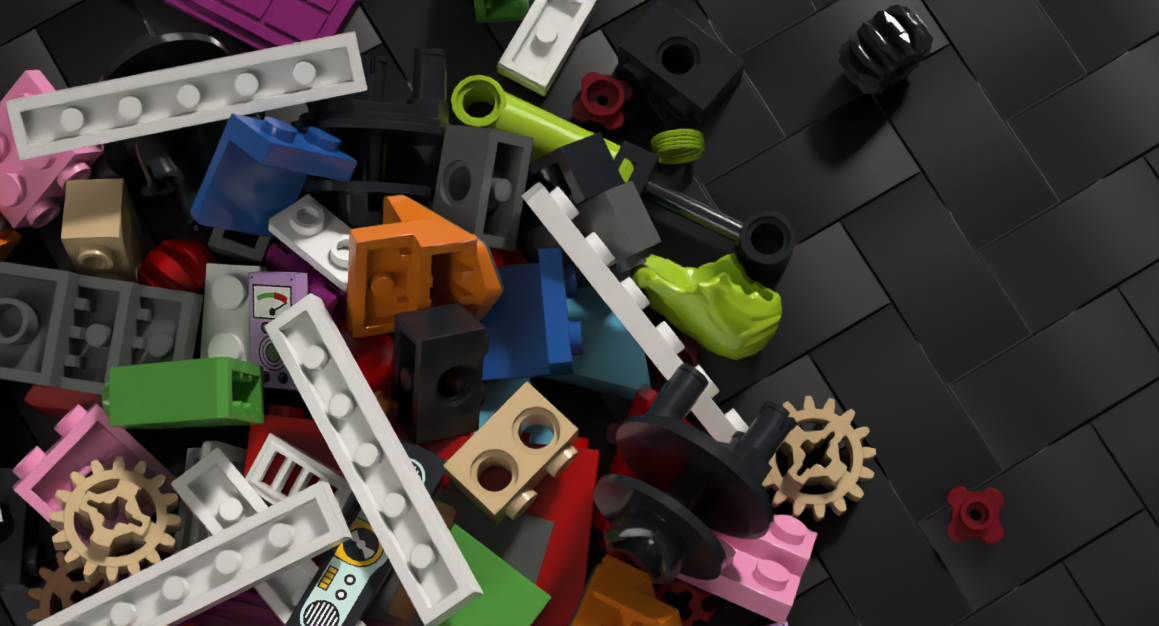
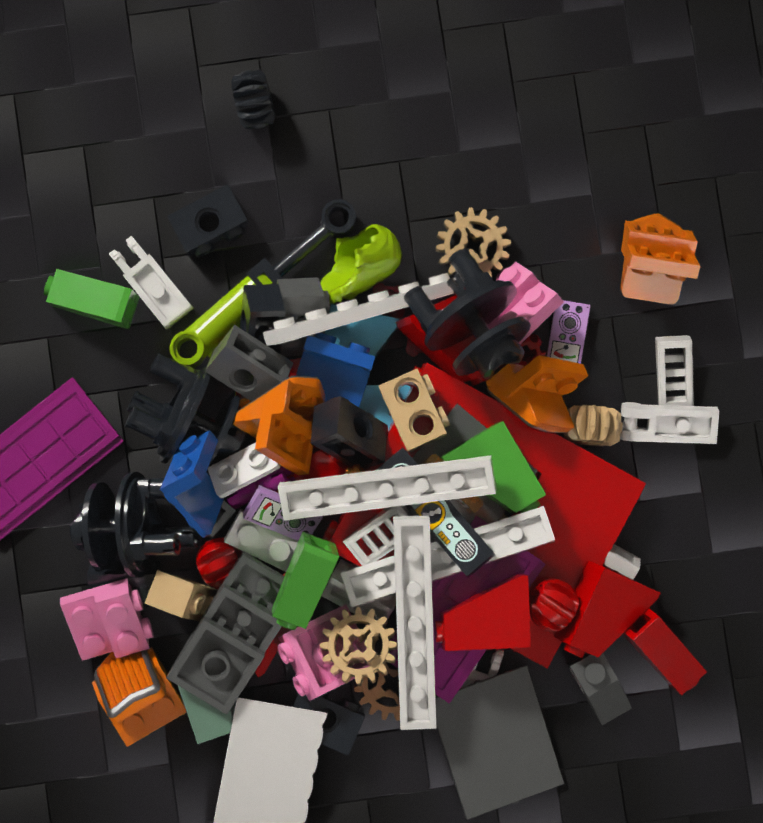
camera: 70 degrees left, 10 degrees up
white plate [6,31,367,160] -> none
dark red plate [572,72,633,131] -> none
lime axle [651,129,705,164] -> none
dark red plate [947,486,1004,544] -> none

